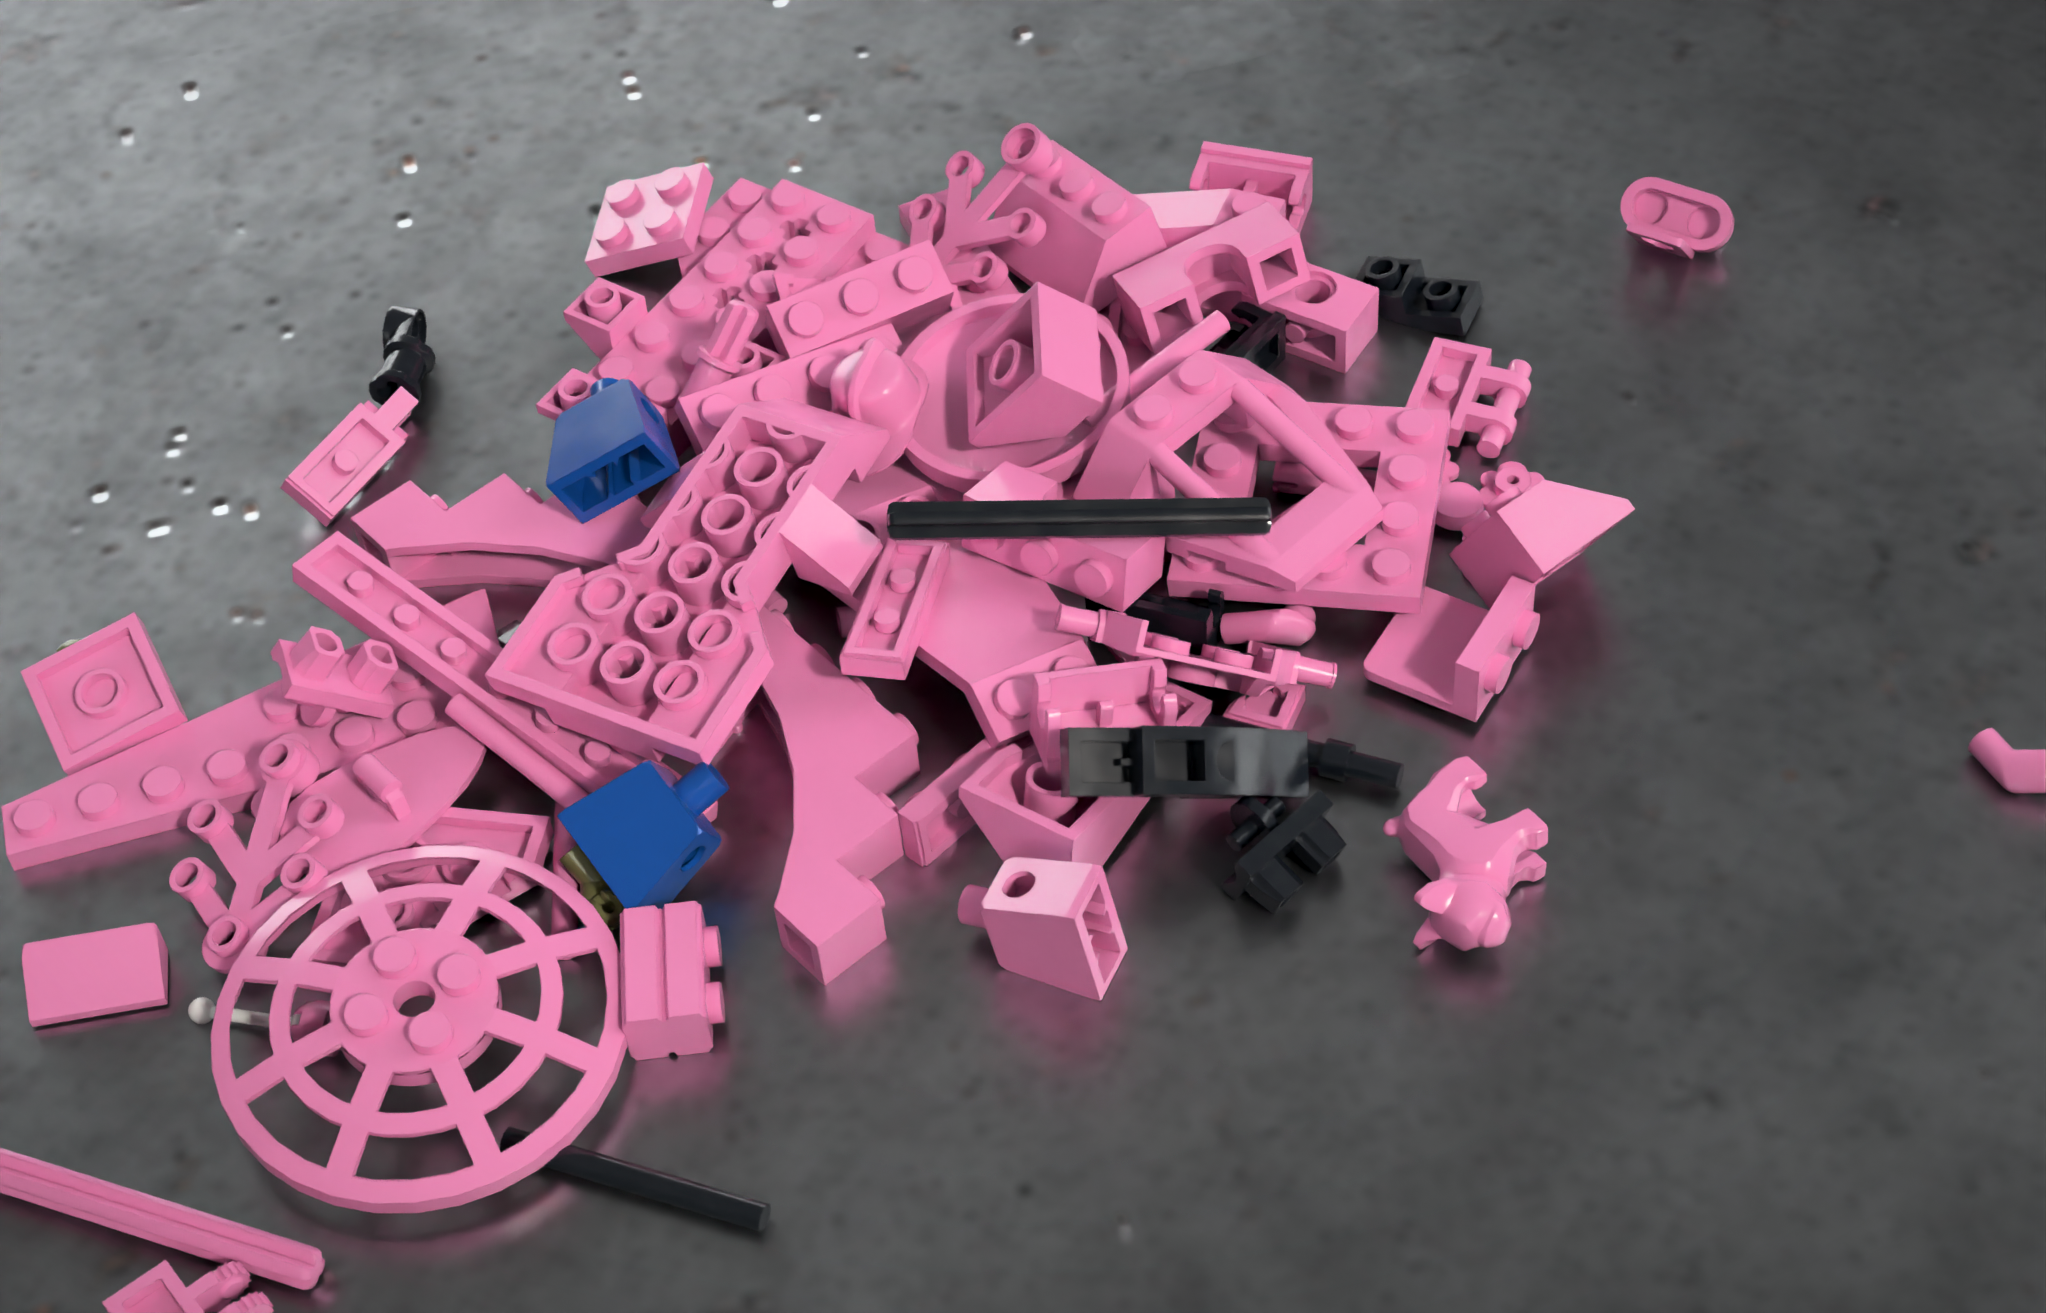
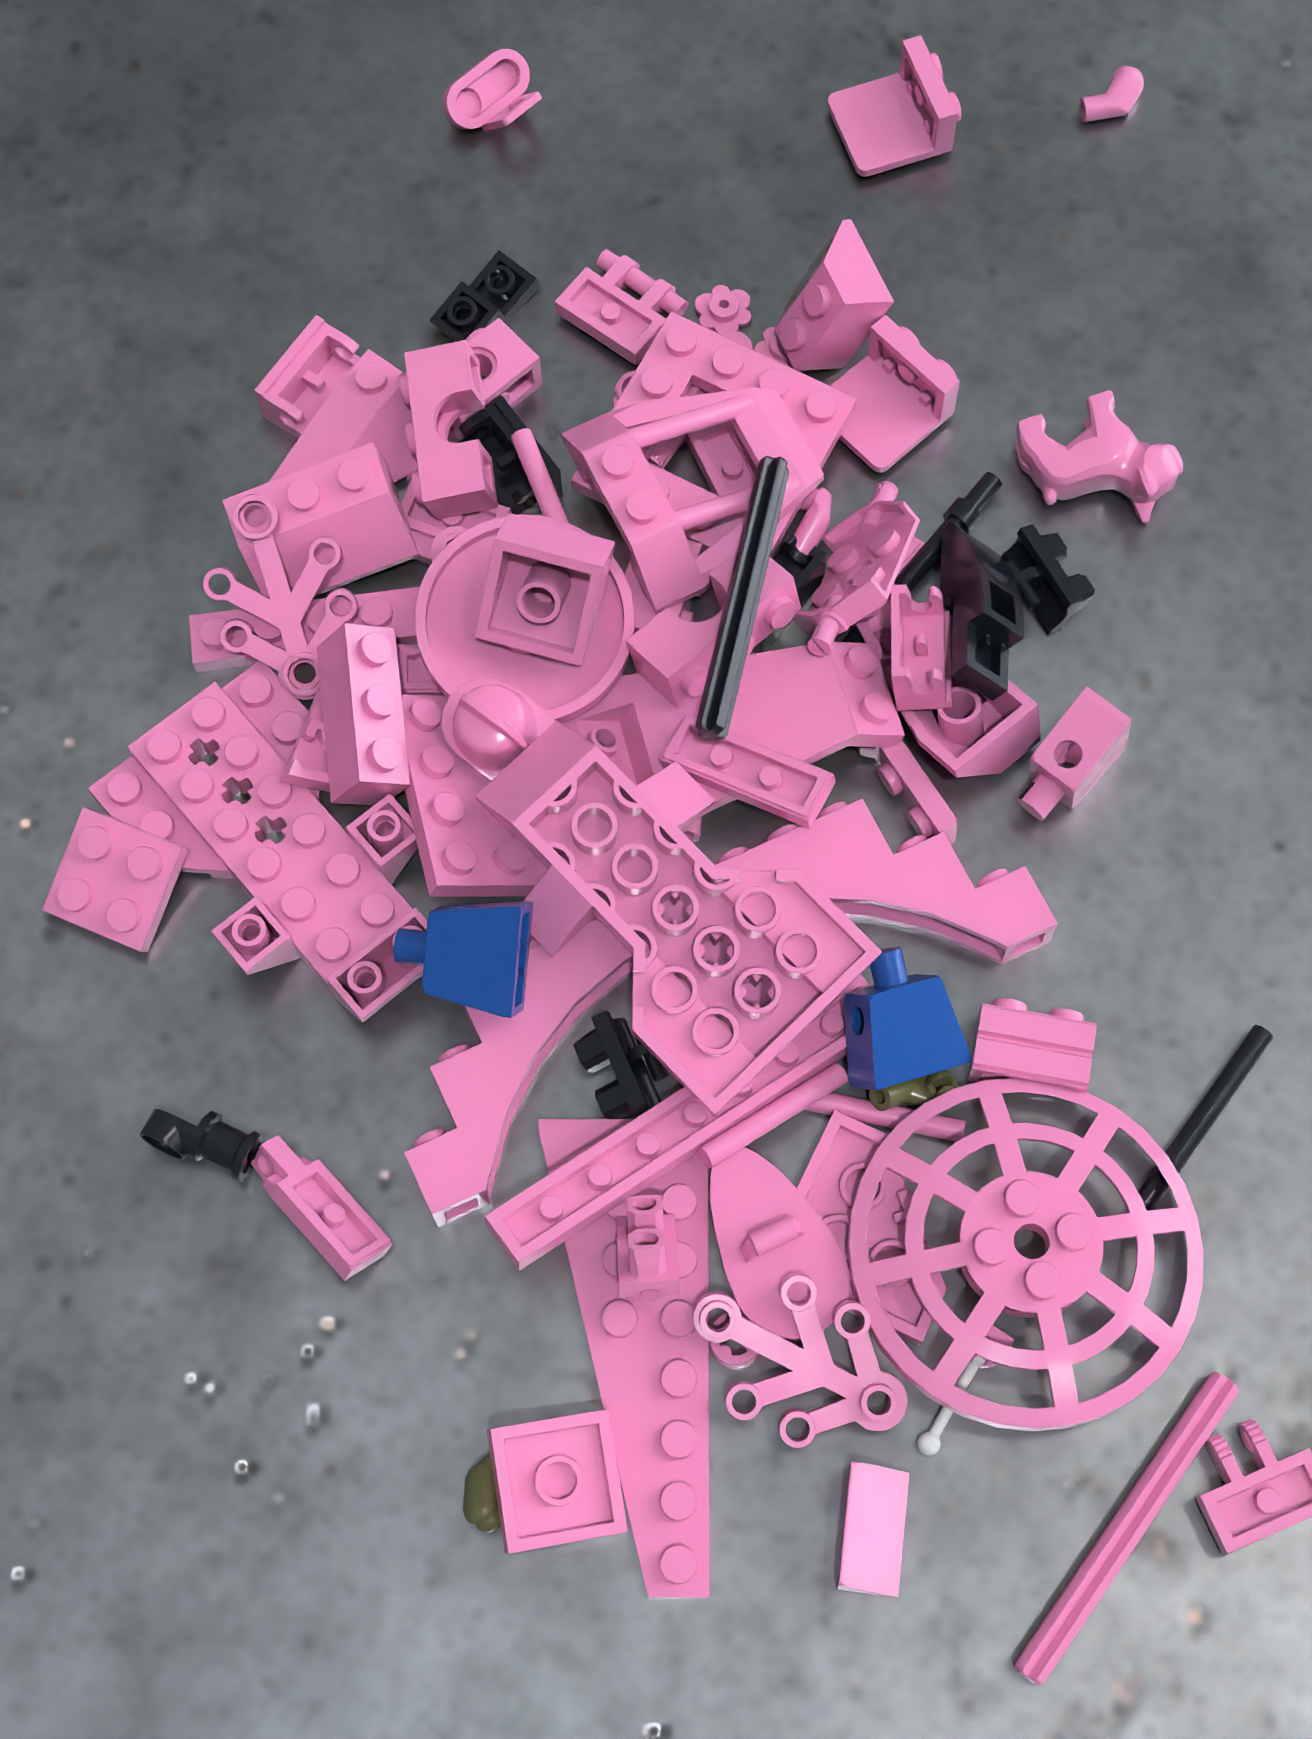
camera: 75 degrees left, 20 degrees up
bright pink axle [677,299,759,400] -> none
none -> bright pink bracket [827,35,962,177]

